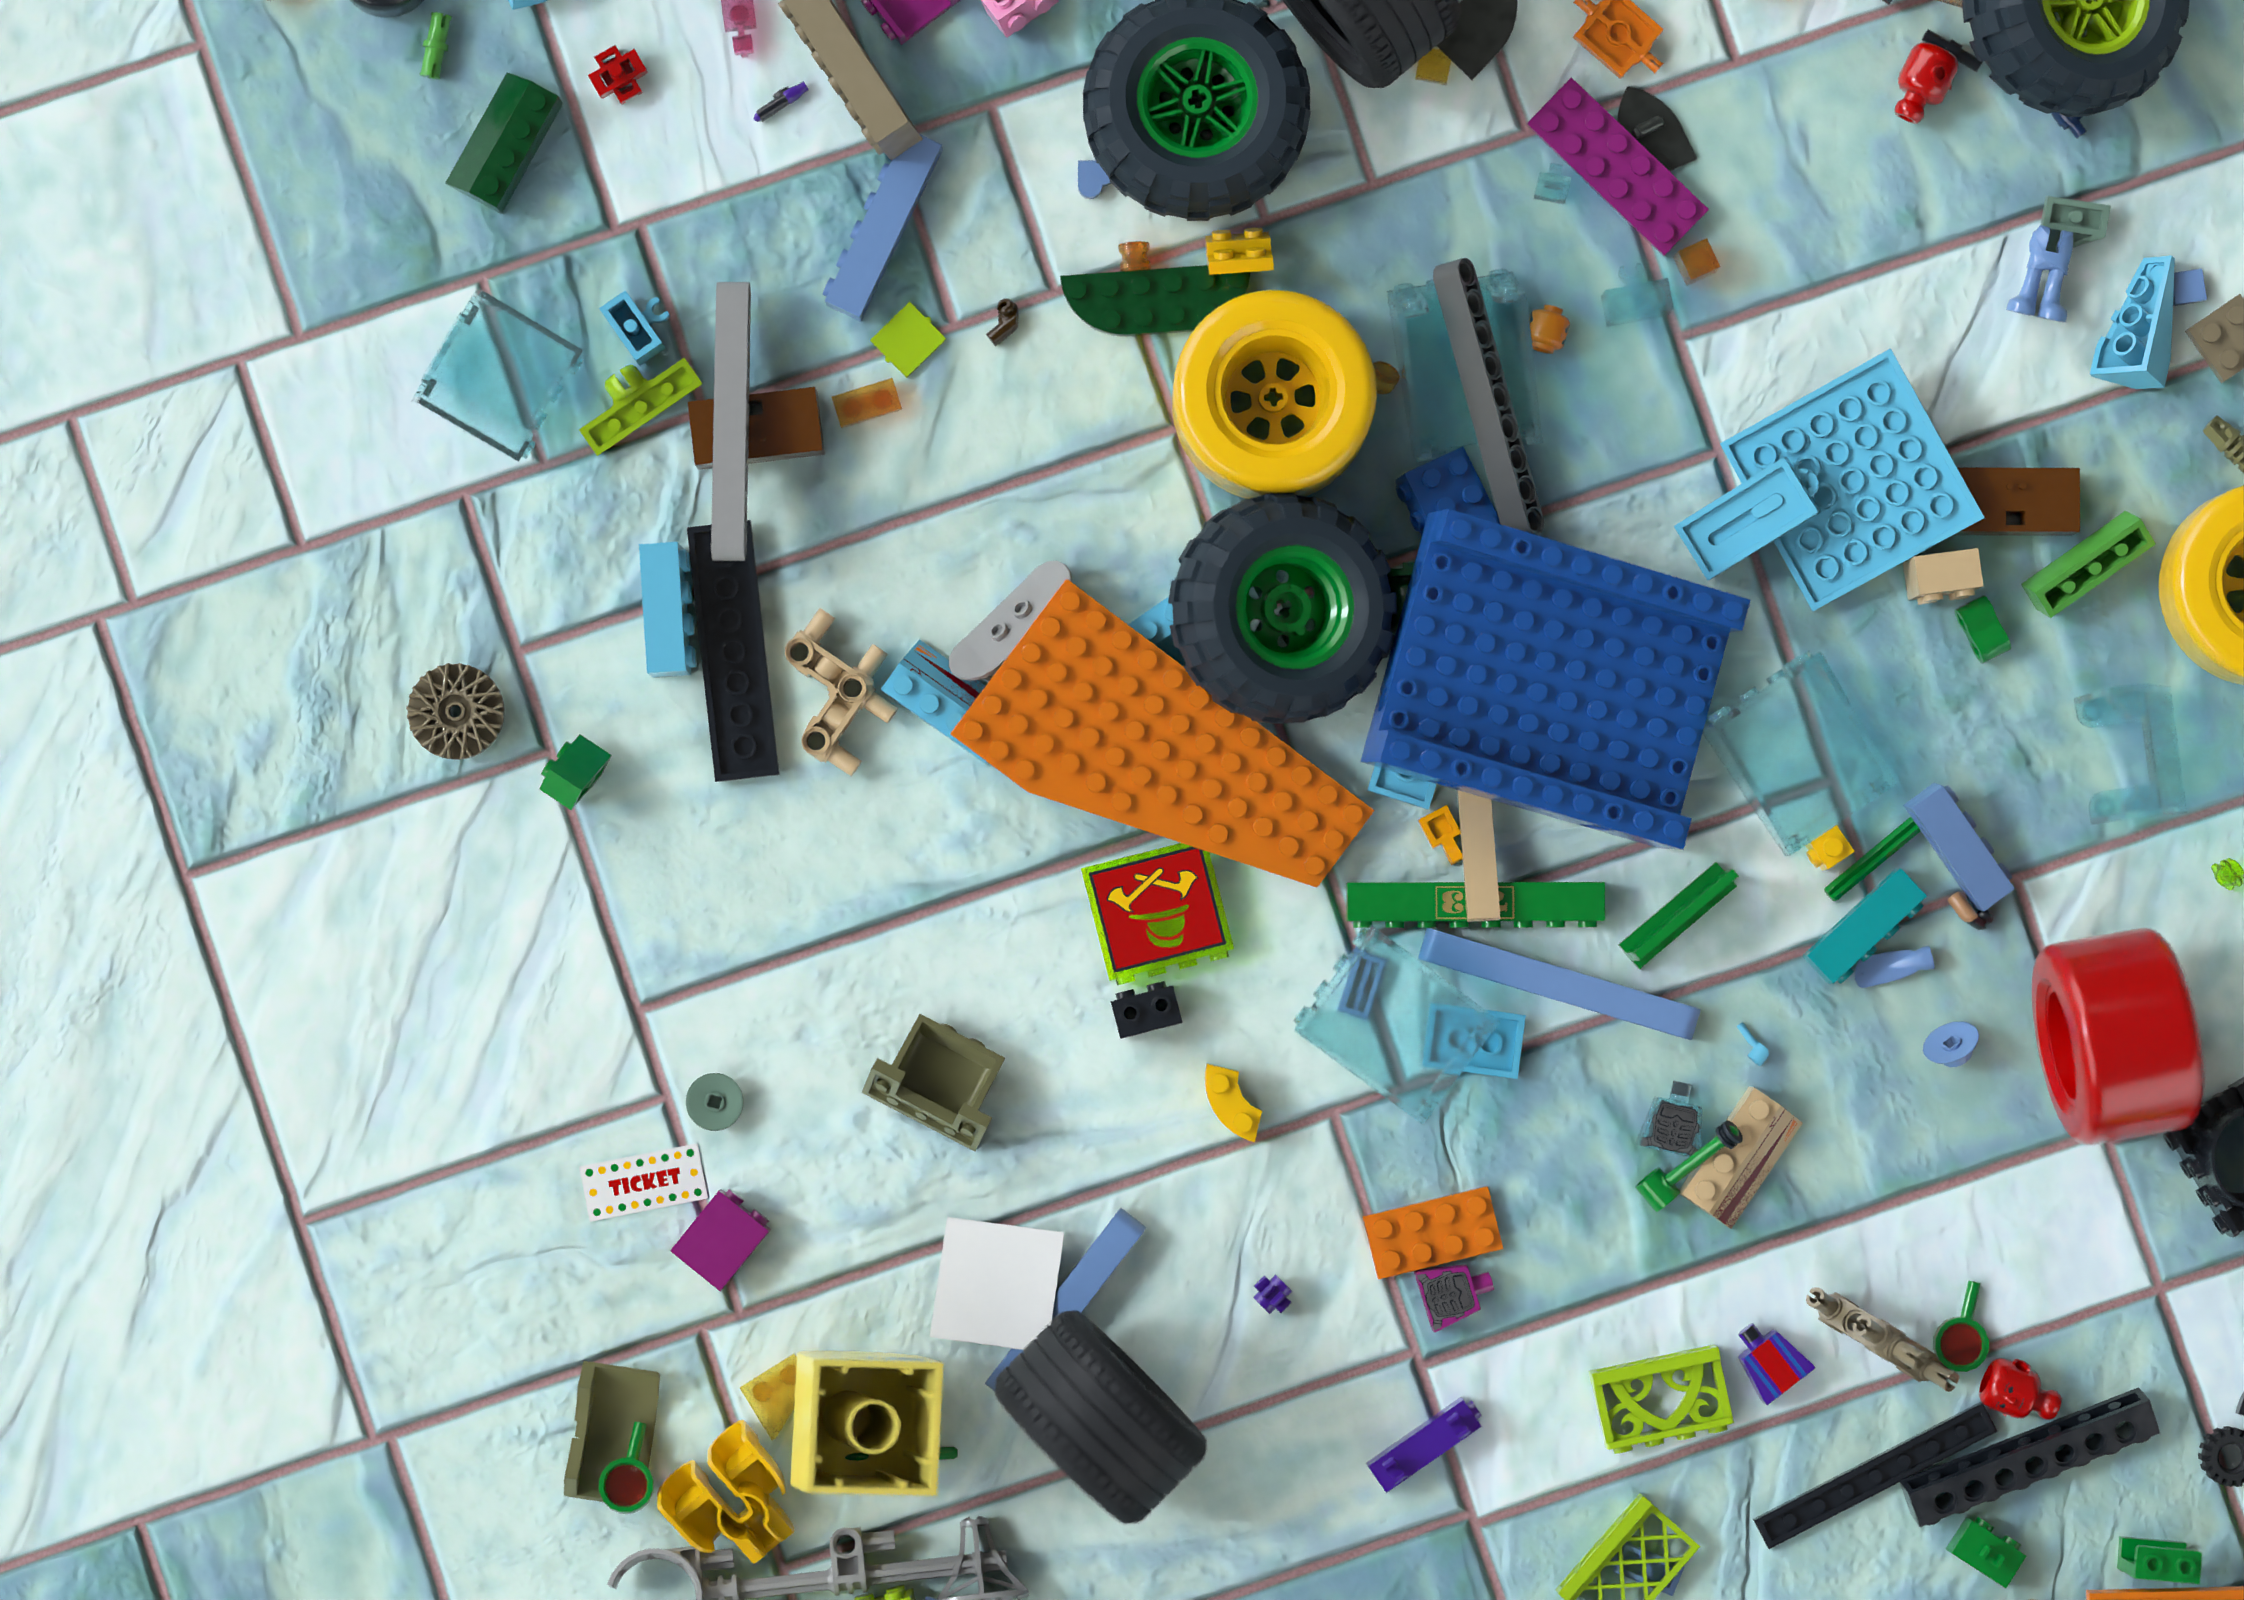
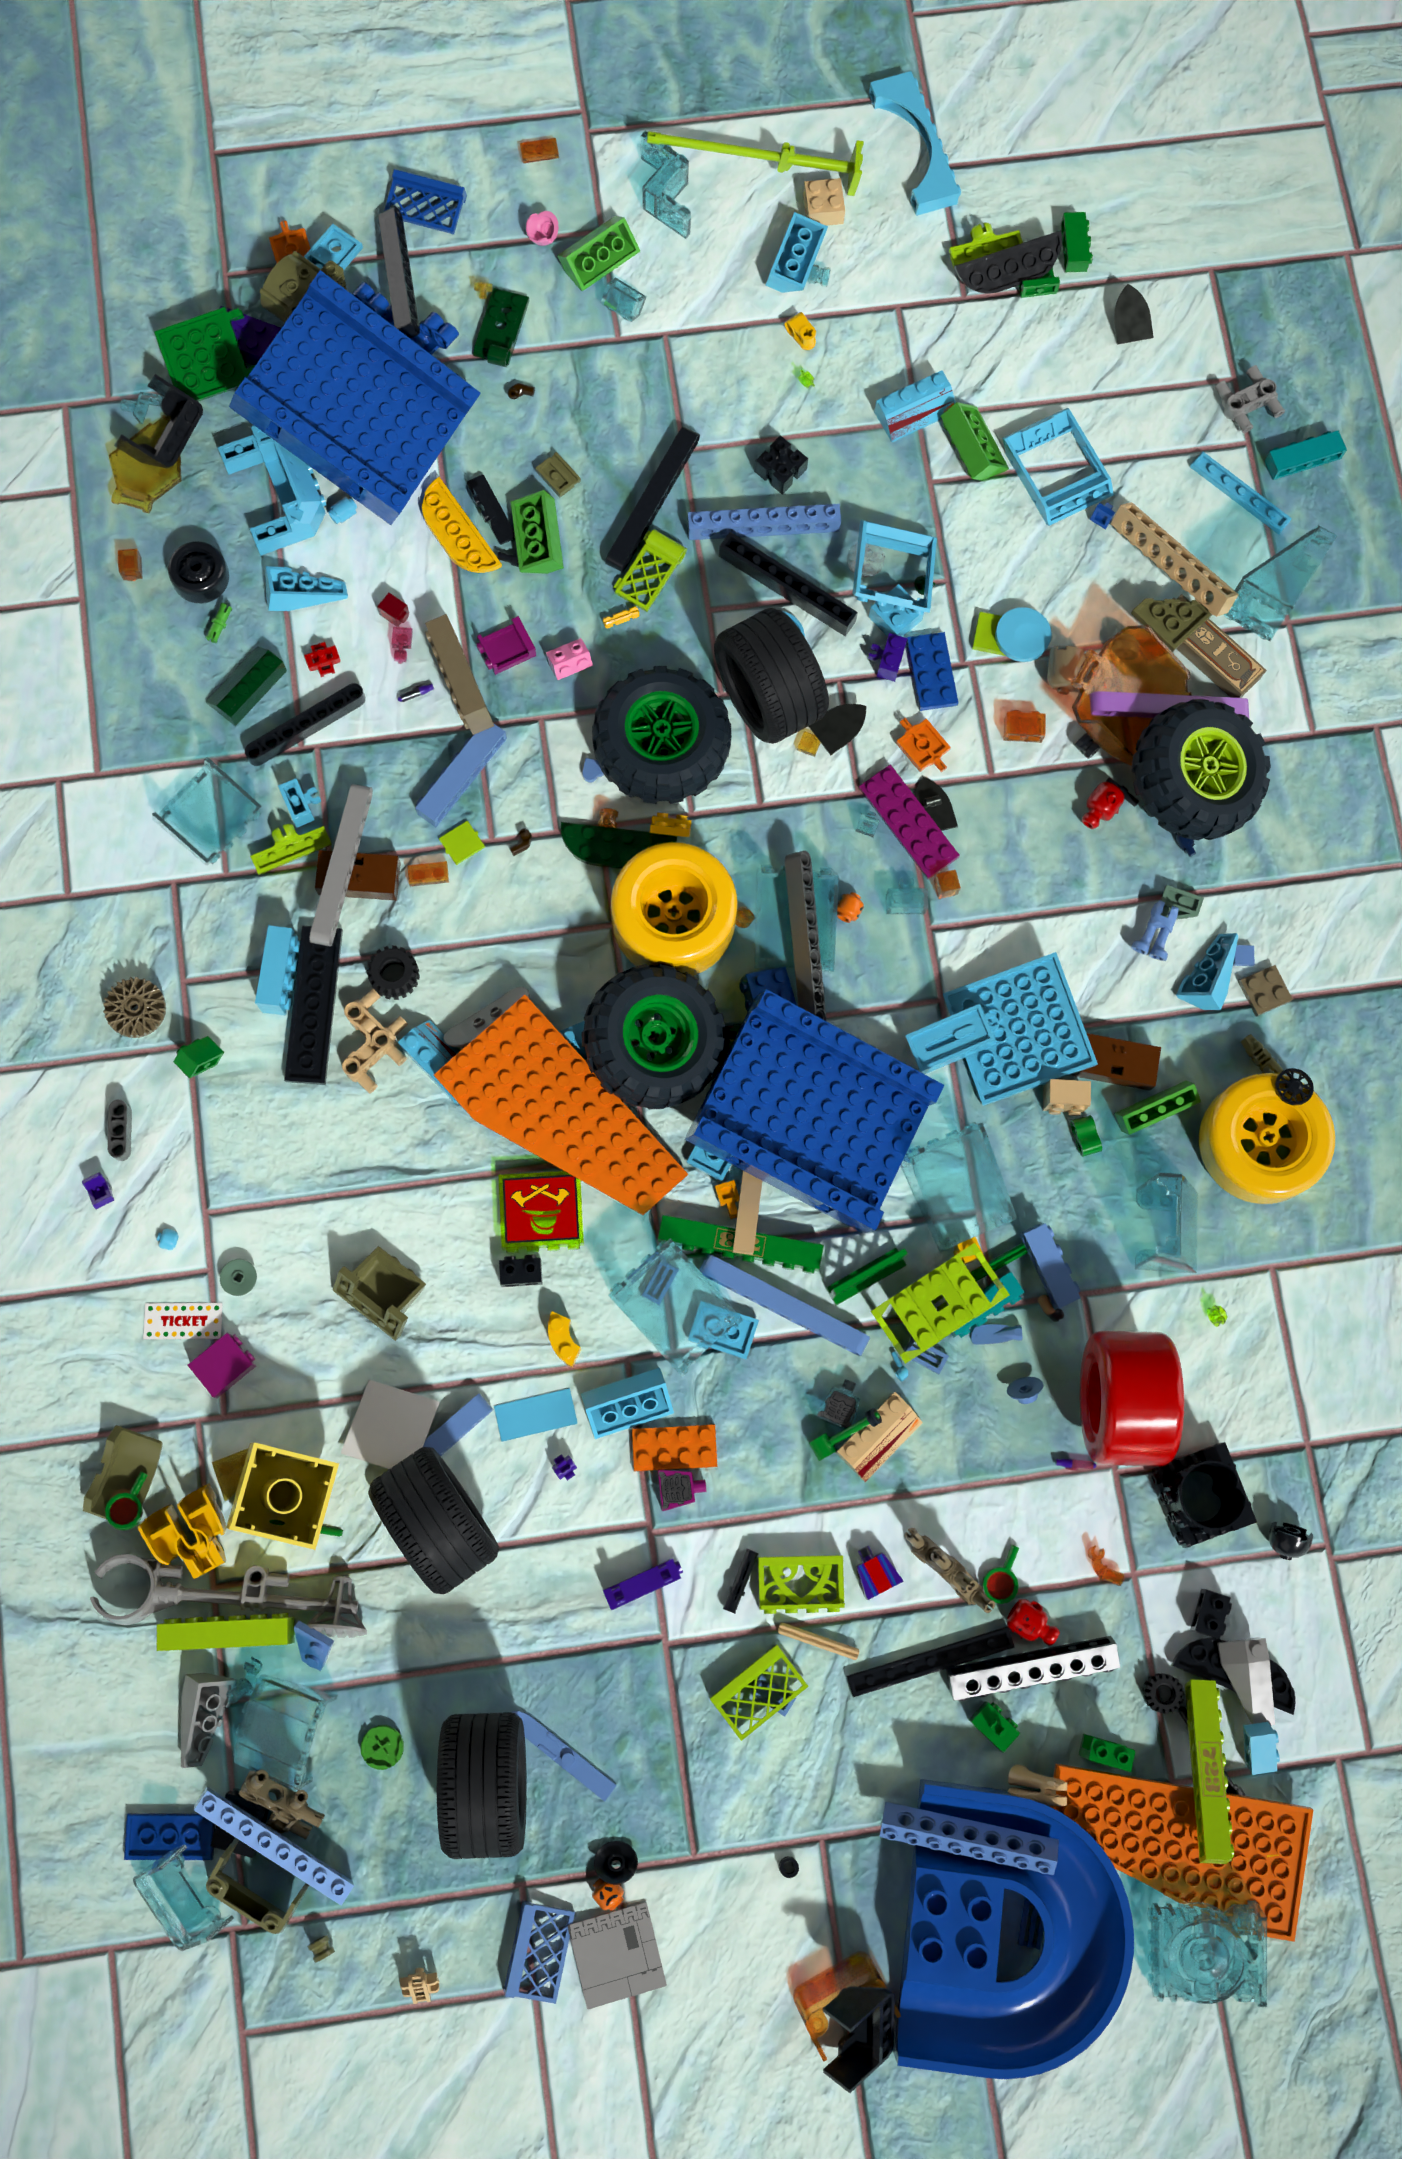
camera: 10 degrees right, 10 degrees down
none -> dark purple bracket [82,1172,114,1210]
none -> dark grey beam [108,1100,132,1161]
none -> medium azure piece [156,1229,179,1250]
none -> black beam [245,683,366,766]
none -> black tyre [367,945,420,1000]
none -> medium azure sticker [494,1388,577,1442]
none -> medium azure slope [581,1368,674,1439]
none -> black pin [723,1549,759,1614]
none -> tan axle [778,1622,859,1660]
none -> lime piece [871,1243,1010,1364]
none -> medium blue tile [905,1337,949,1375]
none -> piece [1055,1458,1097,1470]
none -> clear orange piece [1088,1545,1124,1586]

